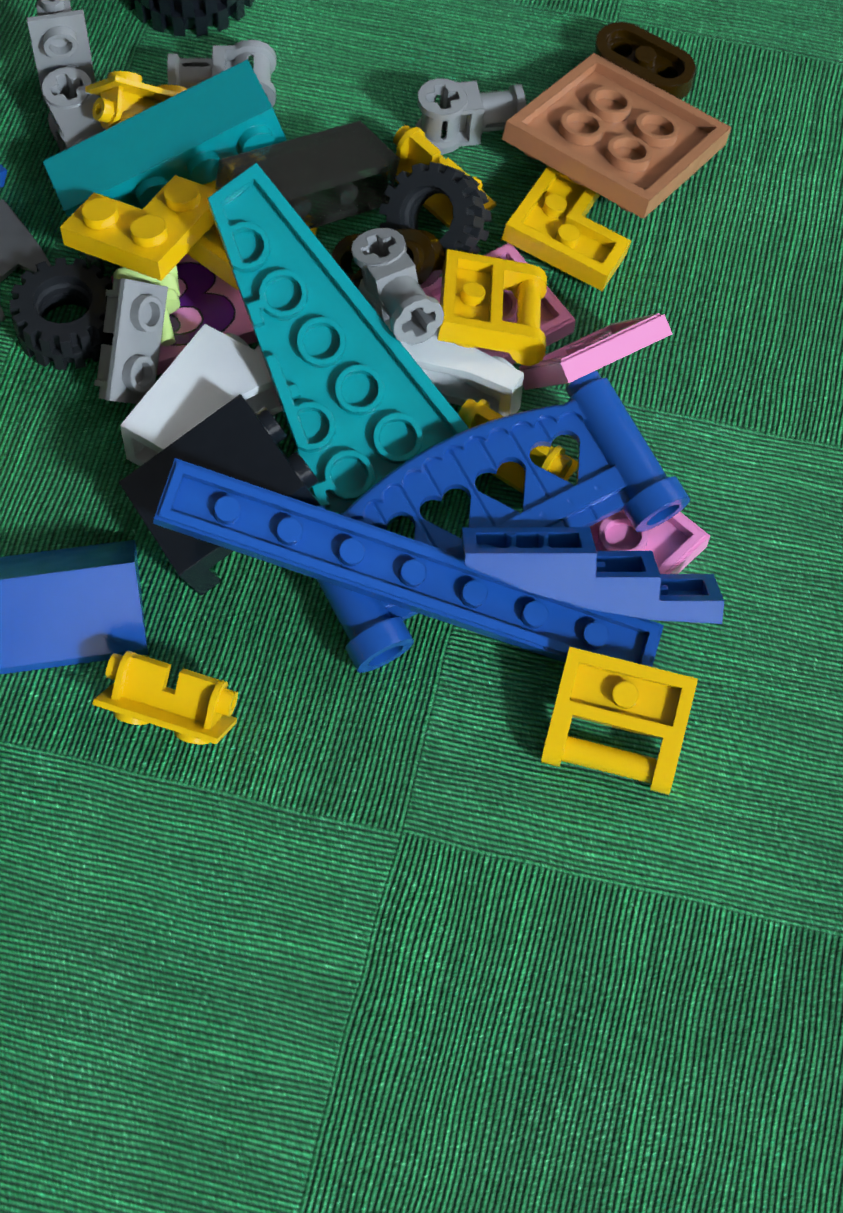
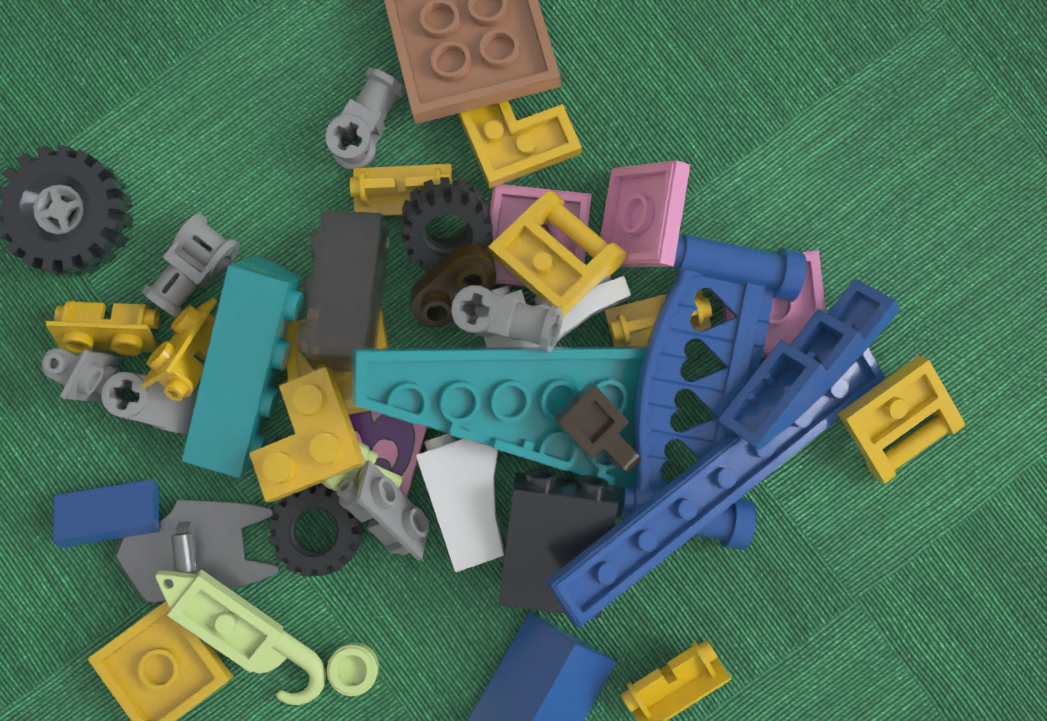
camera: 45 degrees left, 25 degrees up
none -> yellow hinge [46,301,160,356]
none -> dark brown plate [553,383,642,473]

